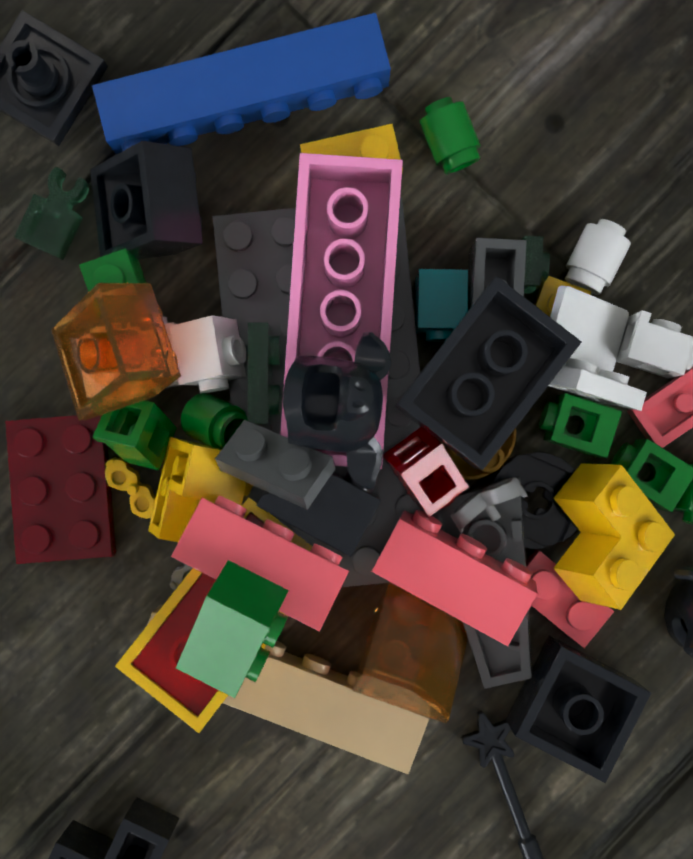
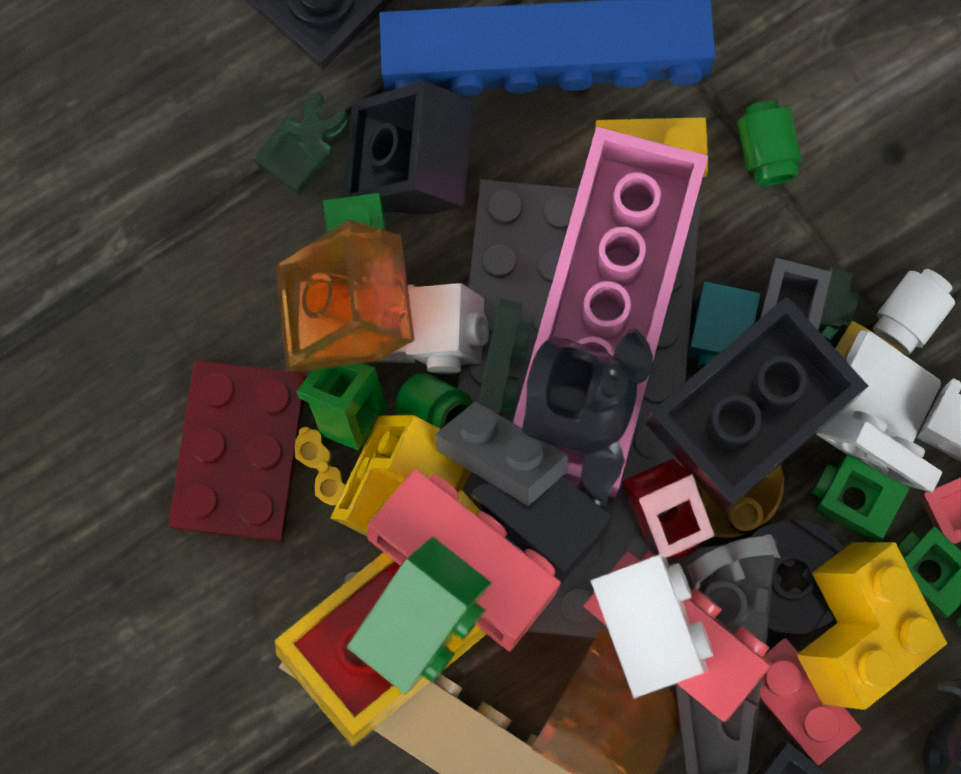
camera: 15 degrees right, 10 degrees down
none -> white brick [591,555,714,698]

